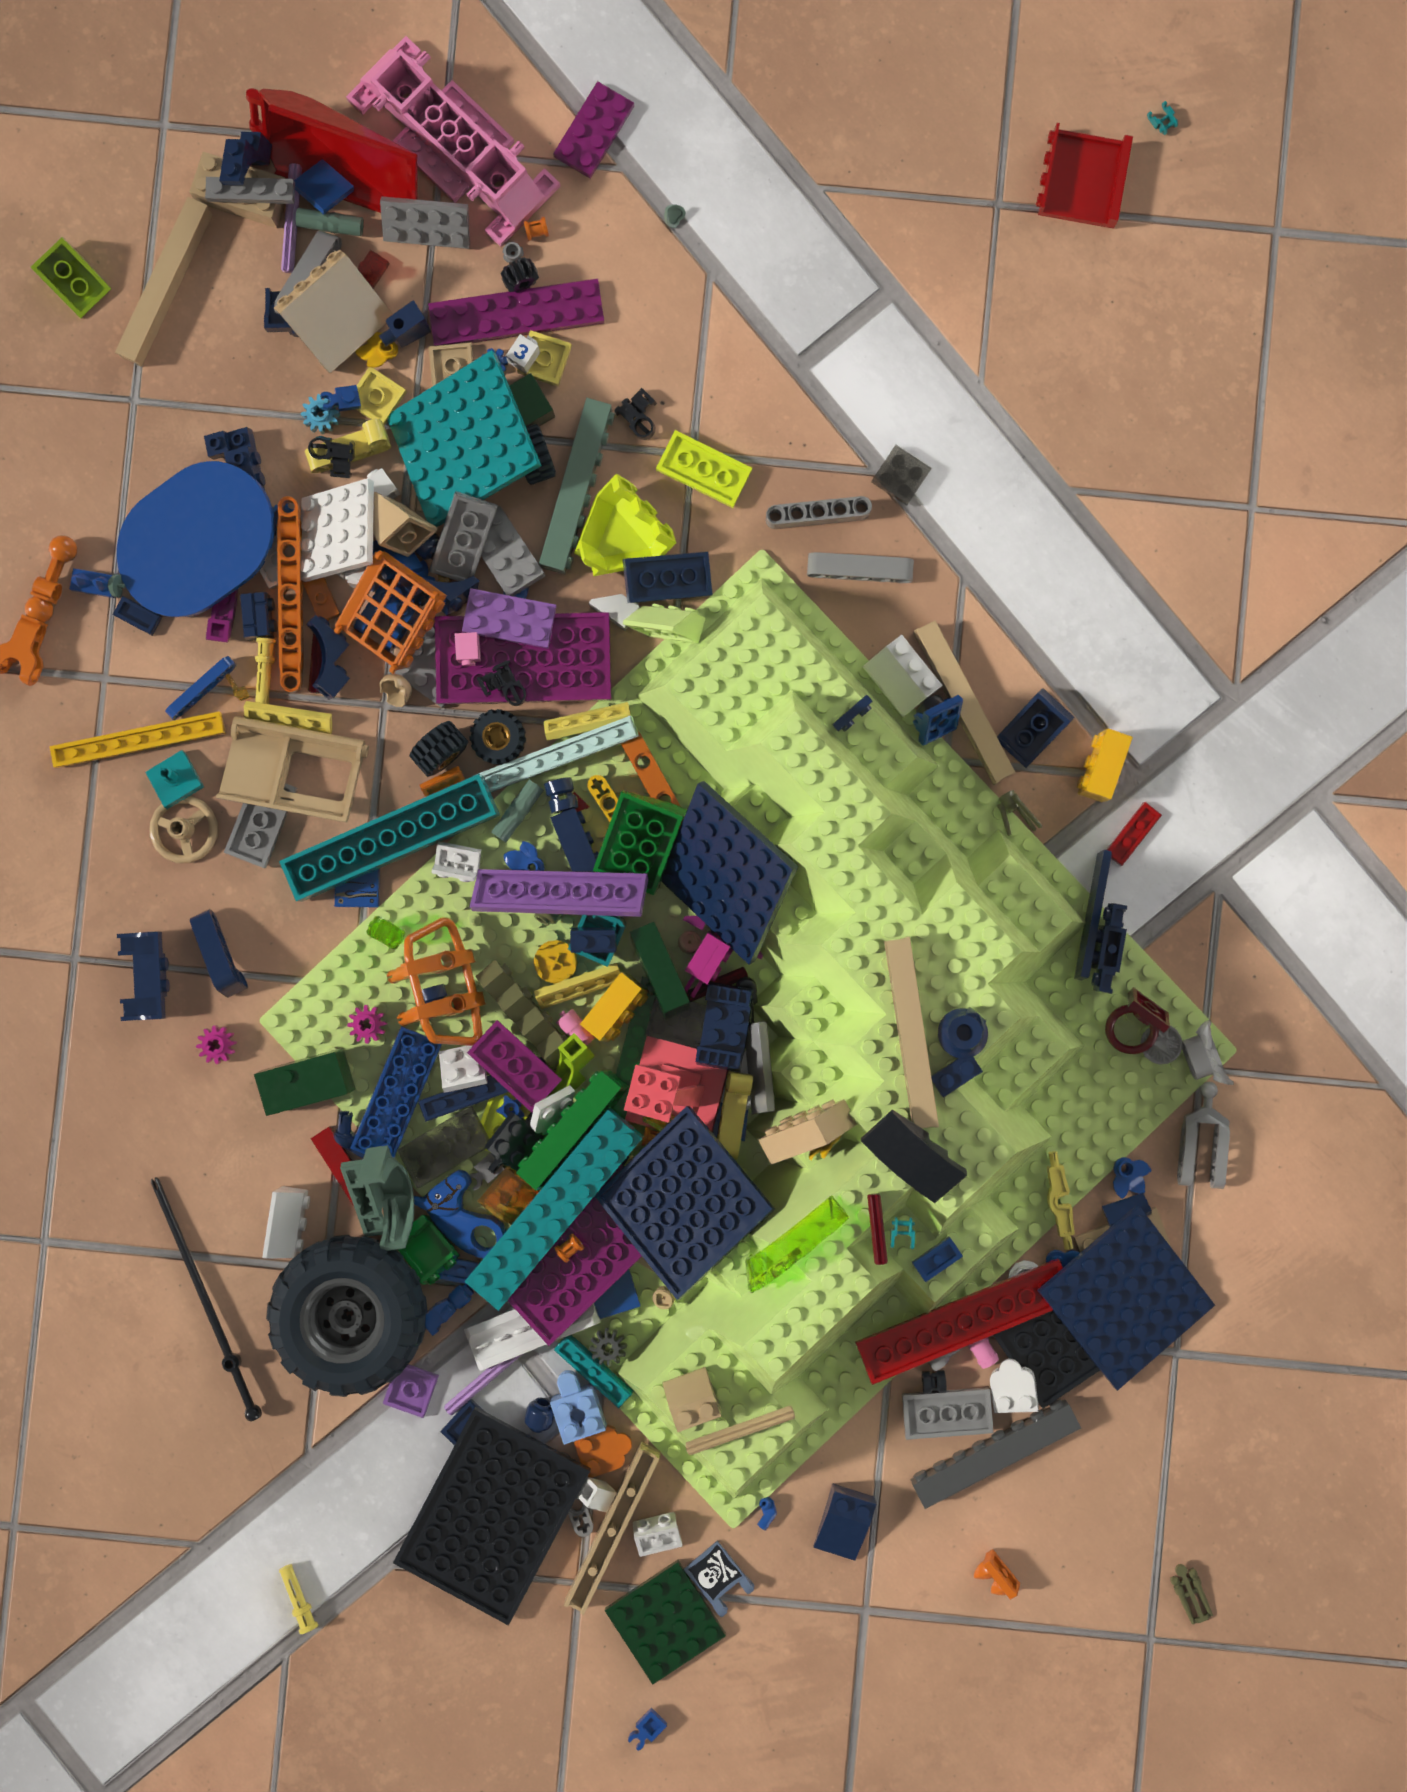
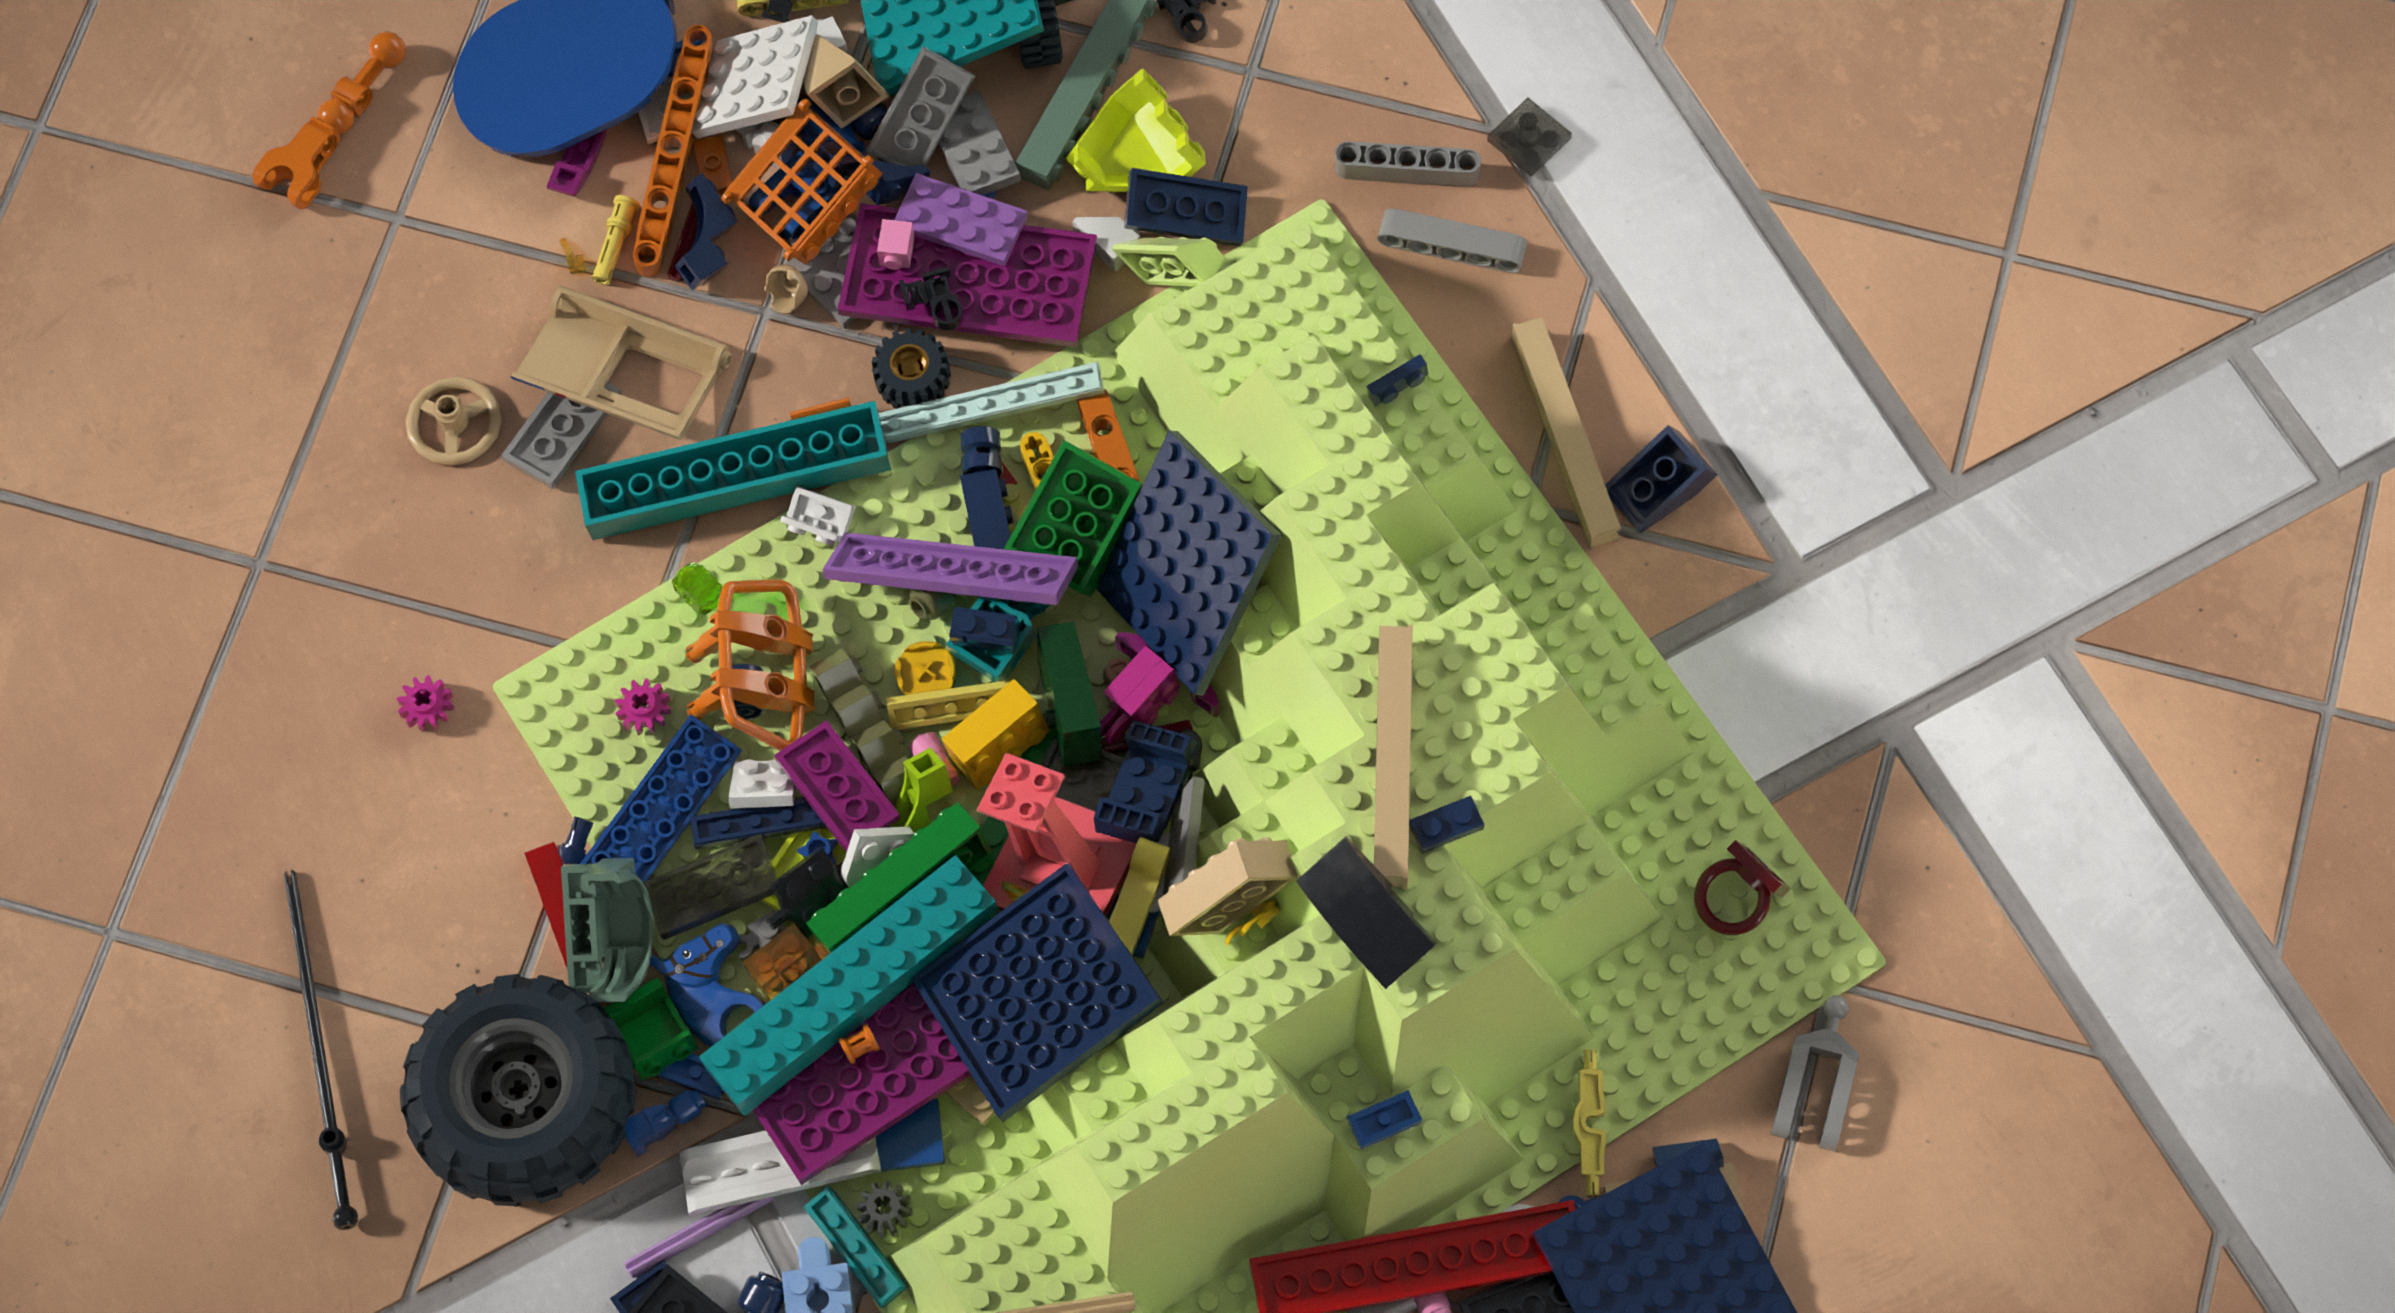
camera: 10 degrees right, 20 degrees down
yellow plate [49,711,226,768] -> none
blue tile [69,568,115,598] -> none
sand green piece [108,574,125,597] -> none
dark blue tile [112,596,163,636] -> none
dark blue bracket [117,932,170,1021] -> none
teal tile [145,750,204,810] -> none
blue beam [165,656,236,720] -> none
dark blue beam [190,909,248,998] -> none
dark blue brick [240,592,277,641] -> none
light yellow plate [244,701,332,734] -> none
dark green brick [254,1048,355,1116] -> none
white slope [262,1186,310,1259] -> none
blue tile [334,868,380,908] -> none
medium lavender tile [383,1364,439,1418] -> none
black wheel [409,721,468,777] -> none
sand green axle [491,779,544,843] -> none
blue plate [504,841,544,871] -> none
light yellow plate [544,702,631,740] -> none
tan tile [653,1286,676,1309] -> none
neon yellow plate [656,430,752,508] -> none
tan slope [663,1367,721,1432] -> none
clear neon green windscreen [745,1196,849,1293] -> none
white slope [863,635,943,717] -> none
dark red axle [867,1193,888,1265] -> none
teal piece [890,1217,915,1249] -> none
blue piece [913,695,963,746] -> none
dark blue piece [938,1007,988,1059] -> none
olive plant [997,790,1042,836] -> none
dark blue tile [1074,850,1112,981] -> none
yellow brick [1077,728,1133,802] -> none
dark blue bracket [1091,903,1127,994] -> none
red tile [1106,802,1162,866] -> none
blue plate [1113,1157,1151,1199] -> none
light grey wheel [1140,1025,1183,1064] -> none
light grey piece [1182,1020,1234,1085] -> none

